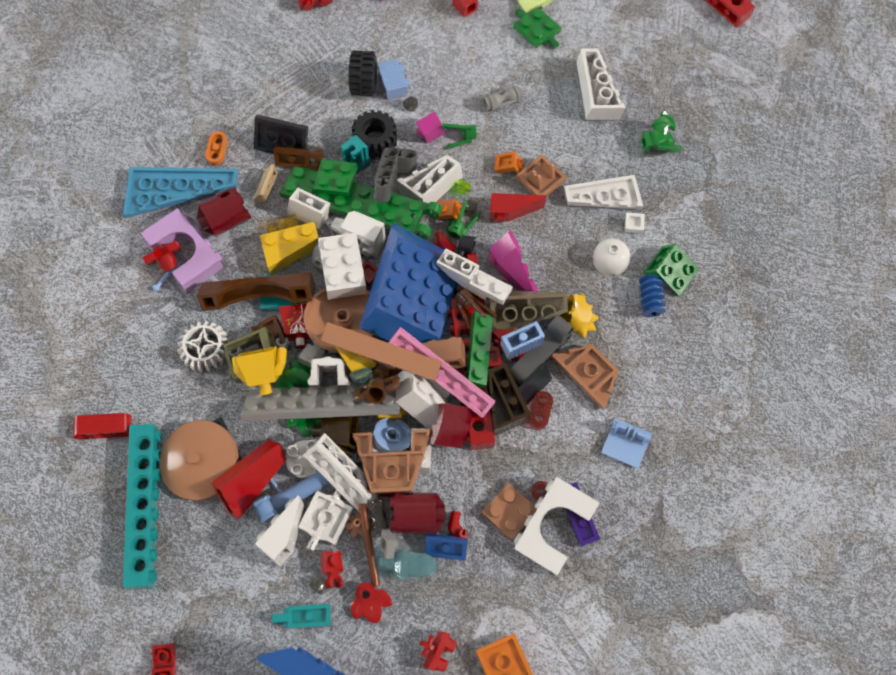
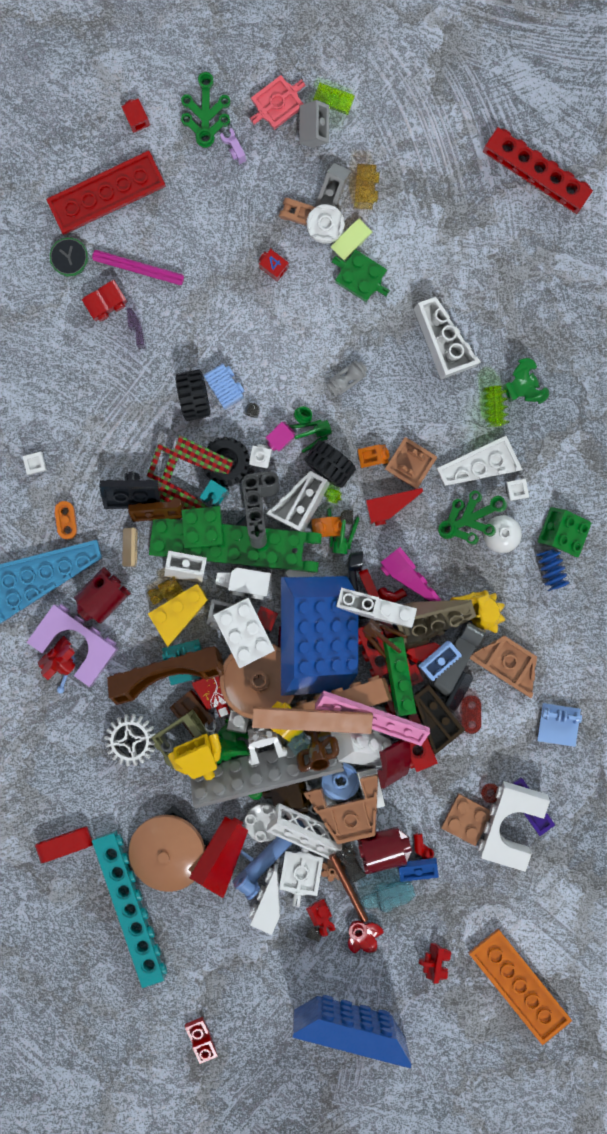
camera: 10 degrees left, 20 degrees up
teal hinge [272,604,331,629] -> none
light grey plate [380,529,398,559] -> none
red piece [432,230,456,252] -> none
none -> white plate [23,452,47,475]
none -> clear purple slope [127,308,146,349]
none -> piece [147,435,233,510]
none -> white bracket [249,444,272,468]
none -> green plate [294,406,312,424]
none -> black tyre [304,440,356,488]
none -> green plant [438,490,507,545]
none -> clear neon green piece [482,386,510,427]

